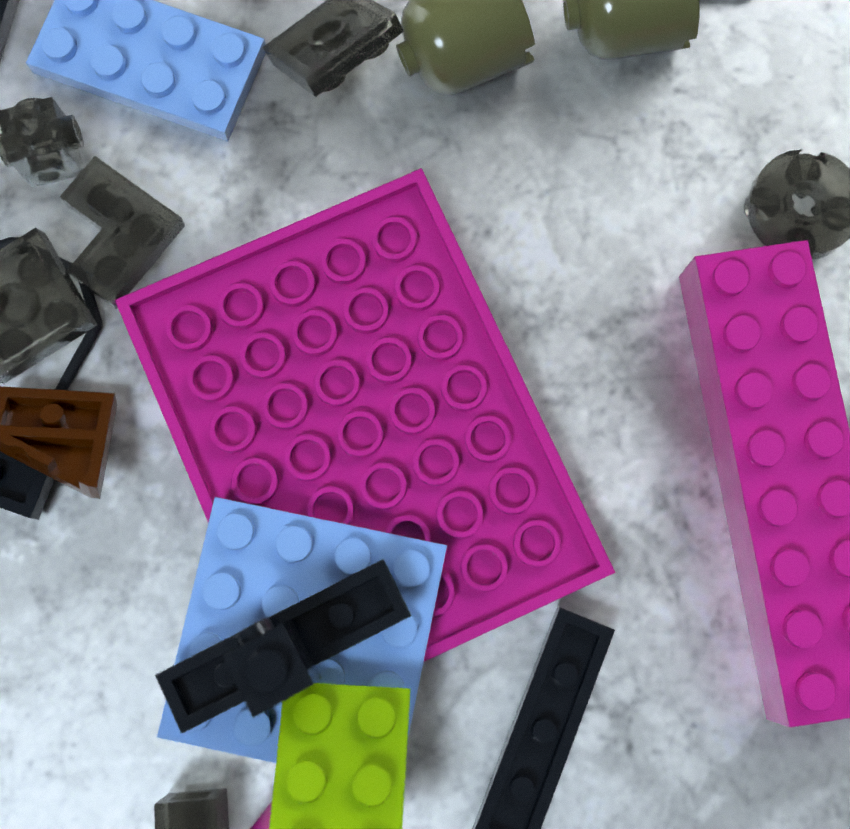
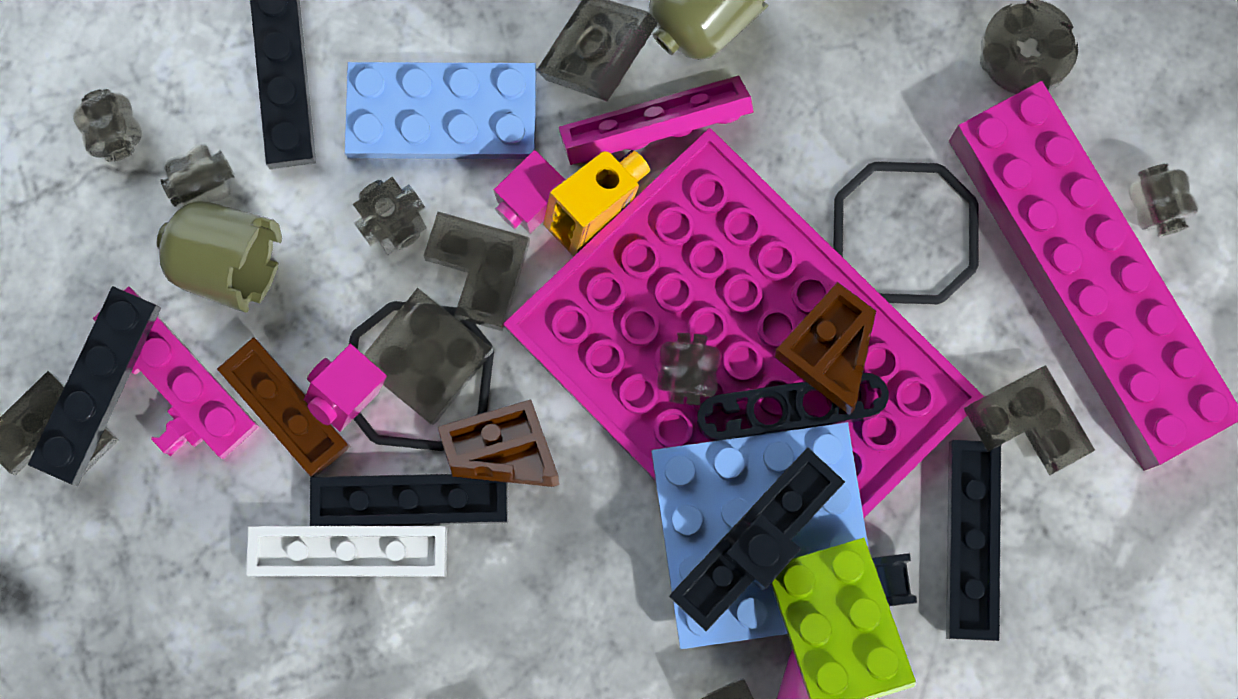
camera: 15 degrees left, 0 degrees up
none -> dark pink brick [493,150,566,234]
none -> yellow torso [543,150,650,257]
none -> dark pink plate [558,75,754,165]
none -> clear smoke piece [656,333,721,406]
none -> black beam [697,373,889,441]
none -> reddish brown wing [775,282,876,415]
none -> black piece [833,162,979,305]
none -> black bush [872,553,917,607]
none -> clear smoke plate [964,365,1095,475]

